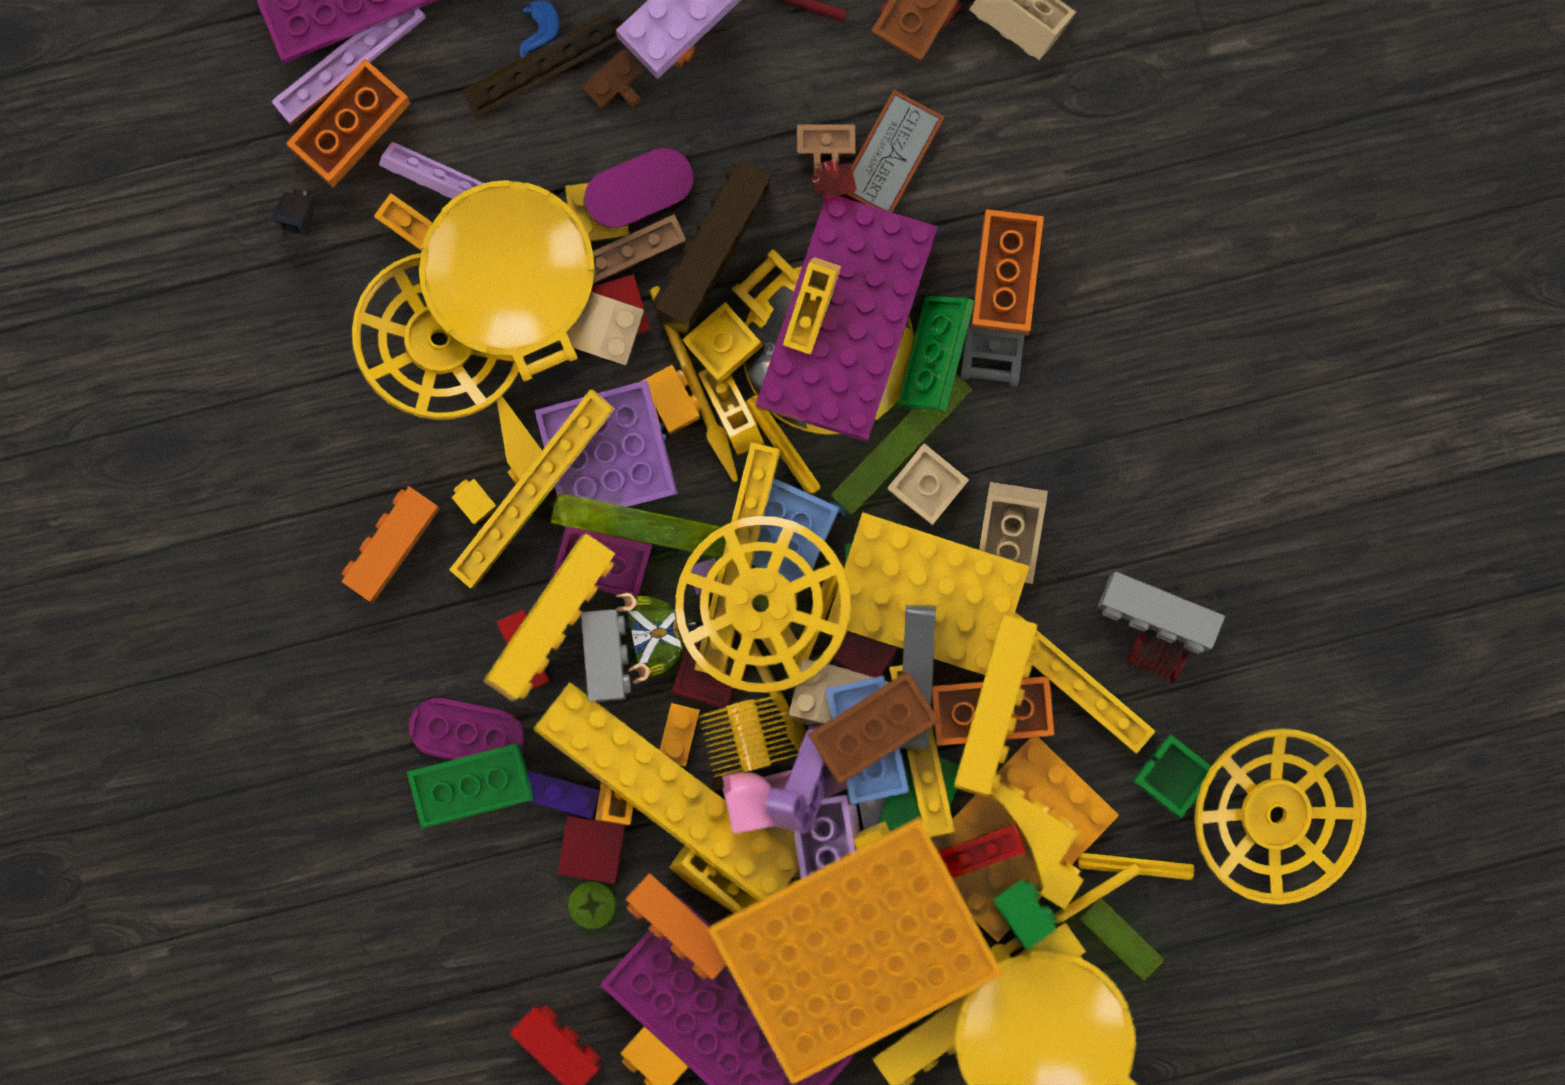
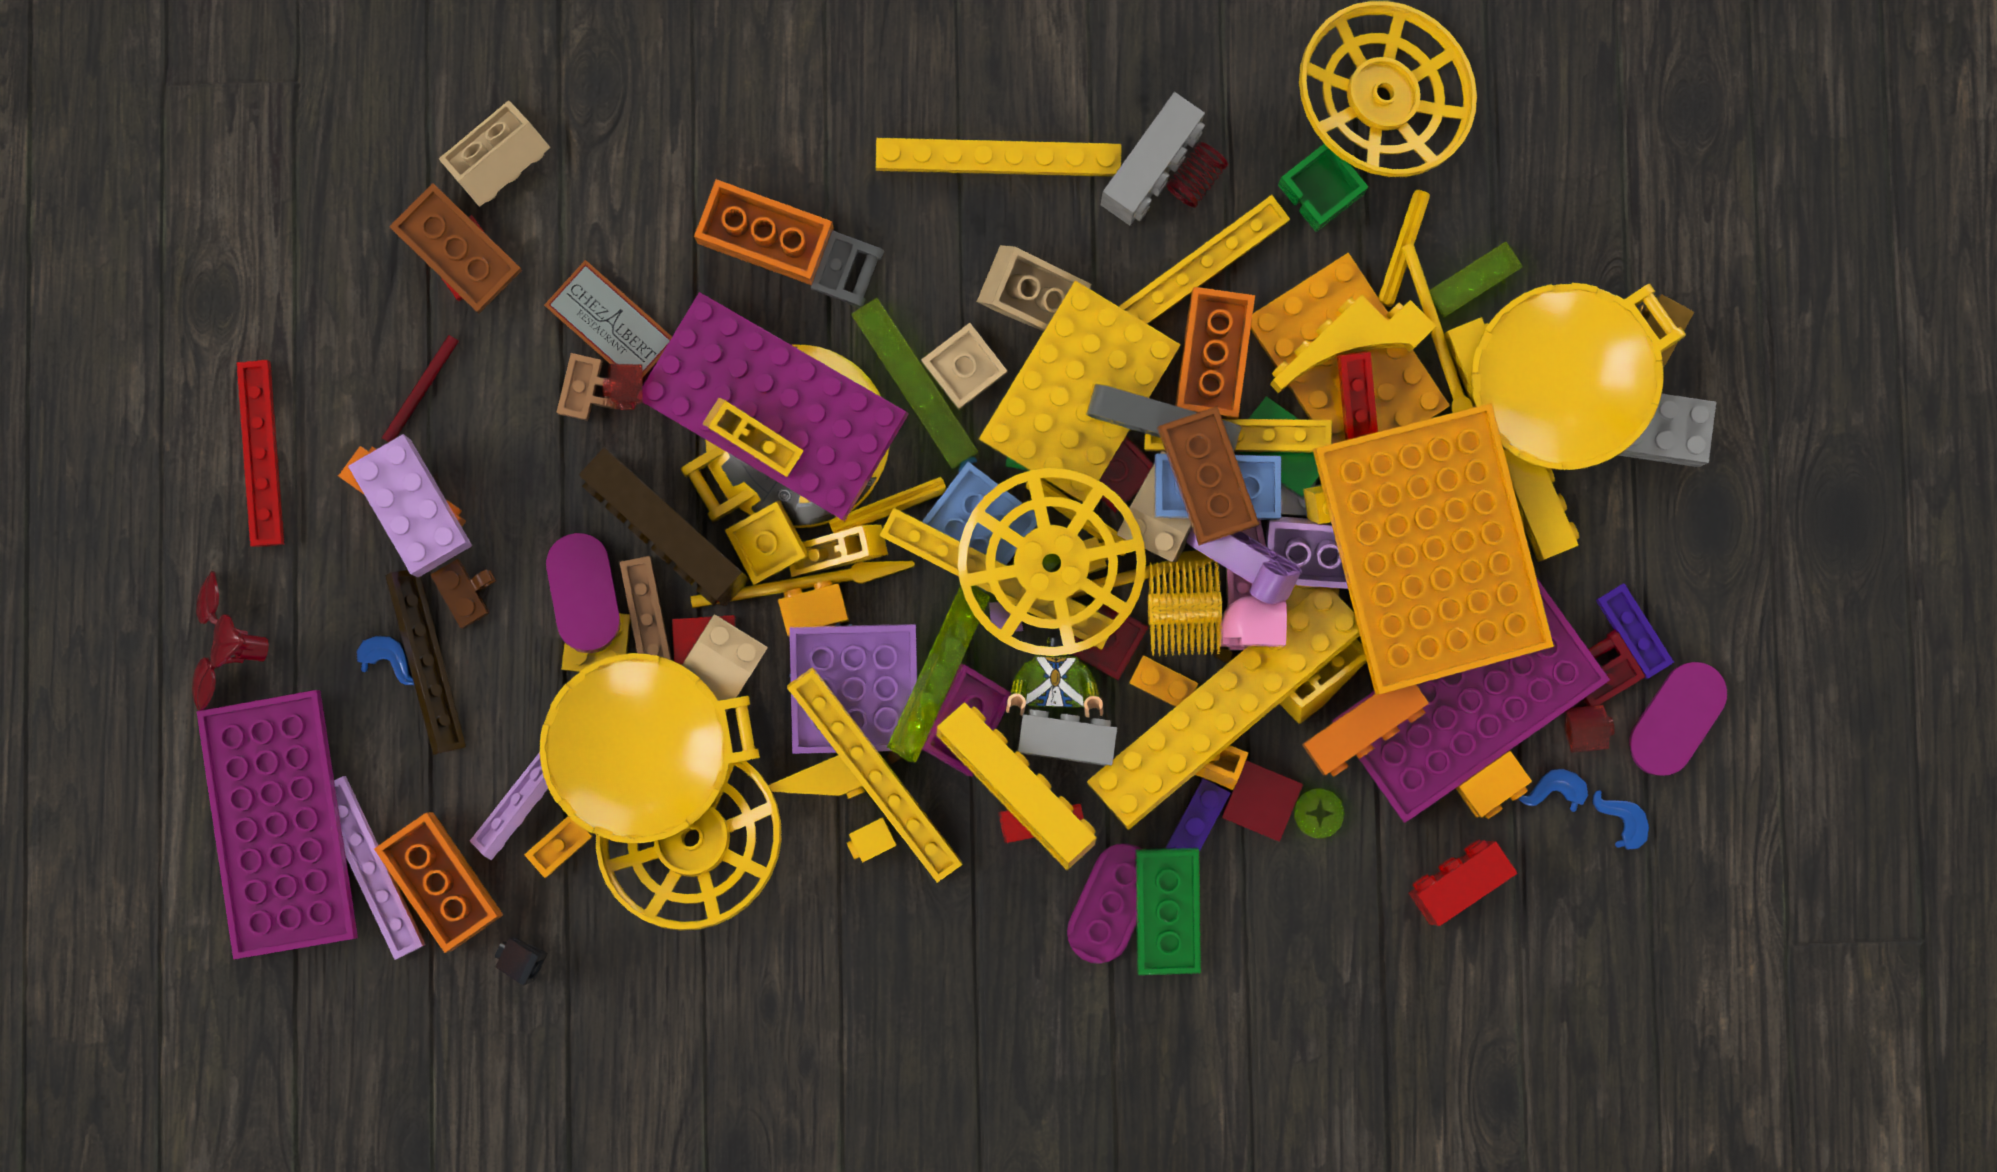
camera: 80 degrees left, 0 degrees up
orange brick [341,486,440,603] -> none
green tile [896,296,975,412] -> none
yellow brick [954,615,1041,797] -> none
green piece [990,879,1057,950] -> none
none -> yellow plate [876,138,1121,177]

